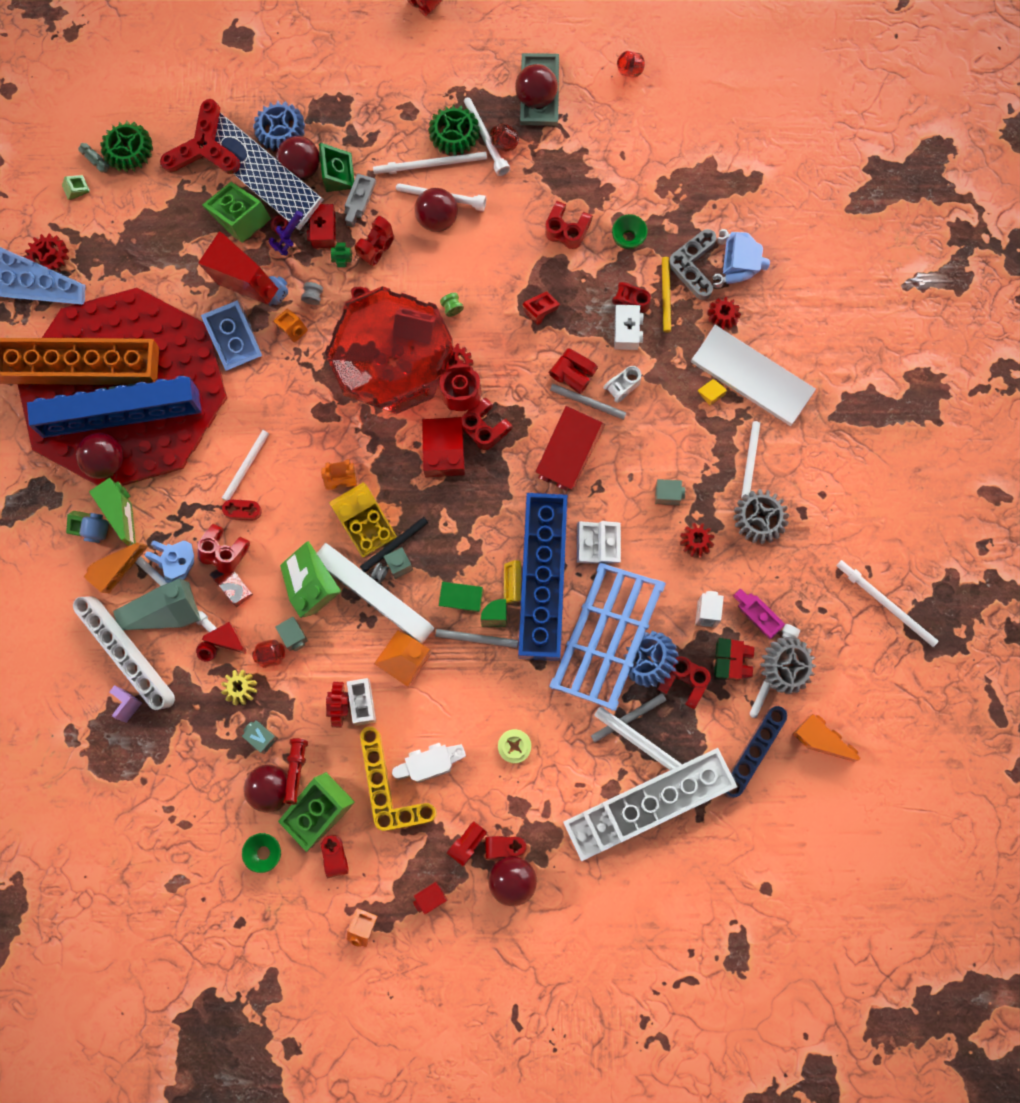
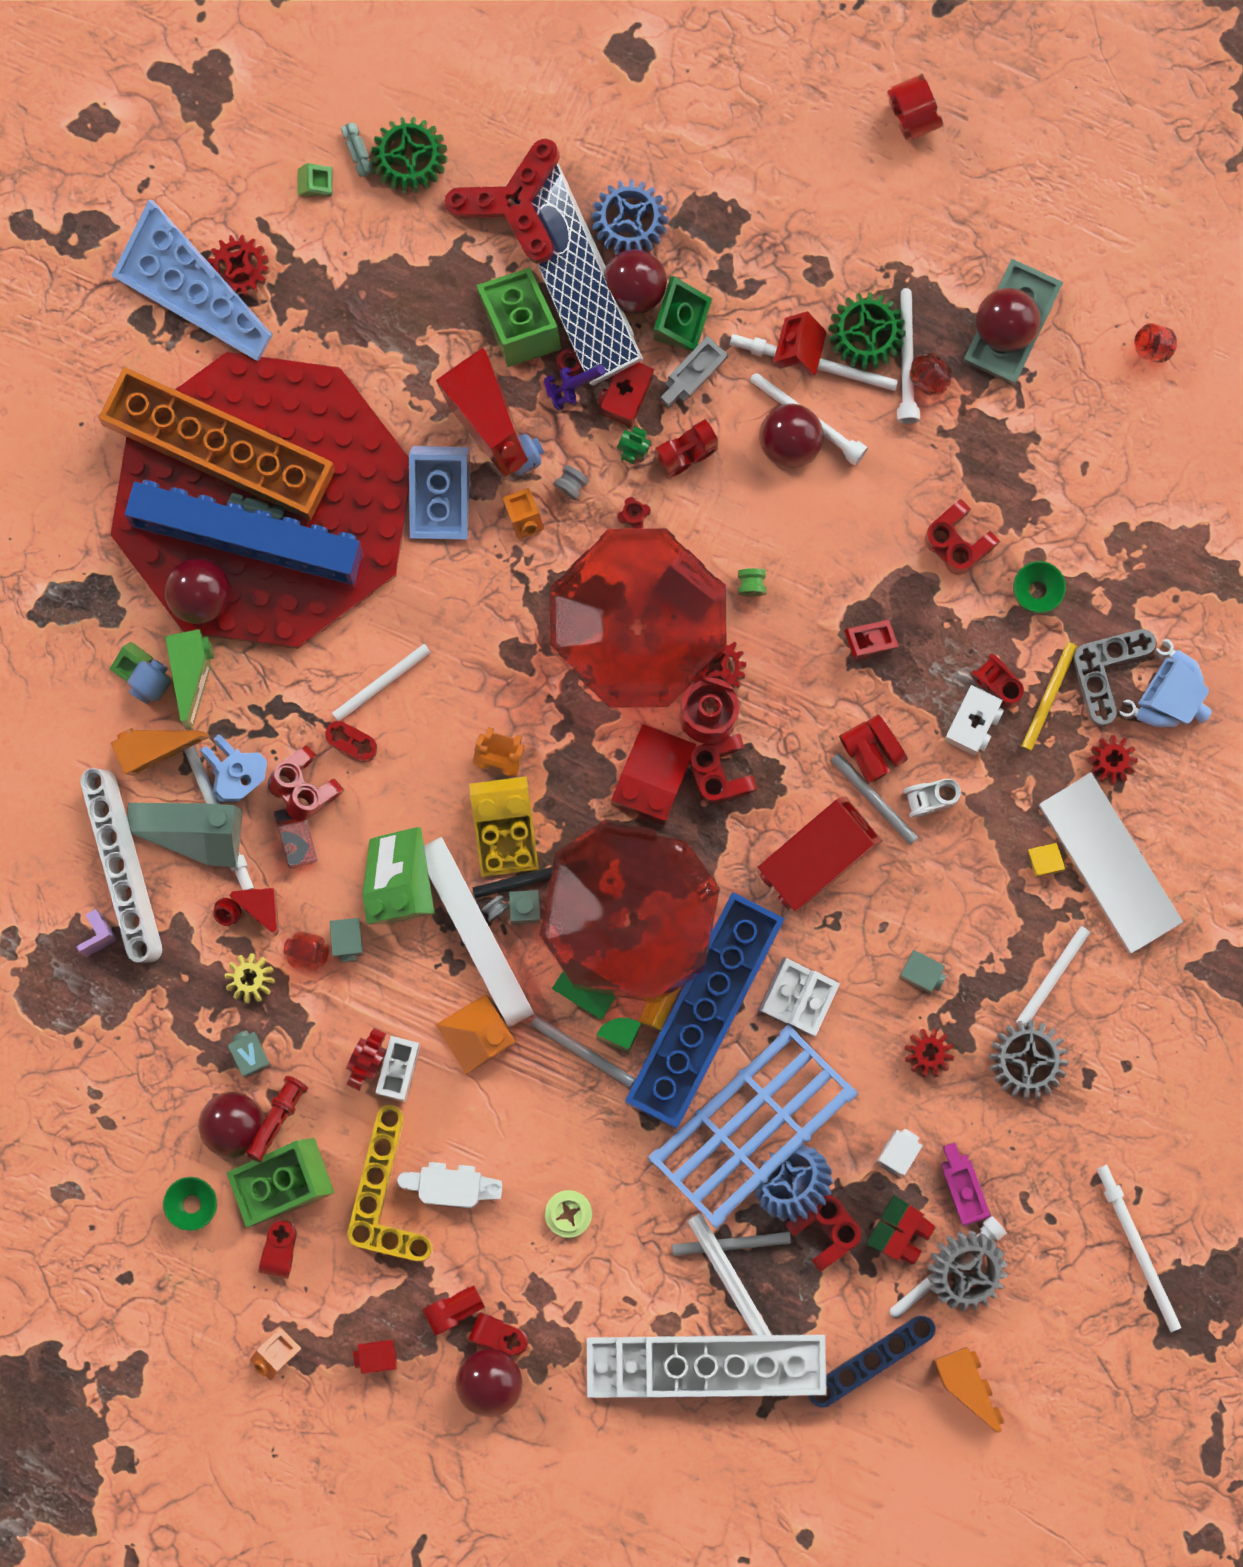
camera: 20 degrees right, 5 degrees up
none -> clear red windscreen [539,820,720,1003]
none -> red panel [773,311,827,376]

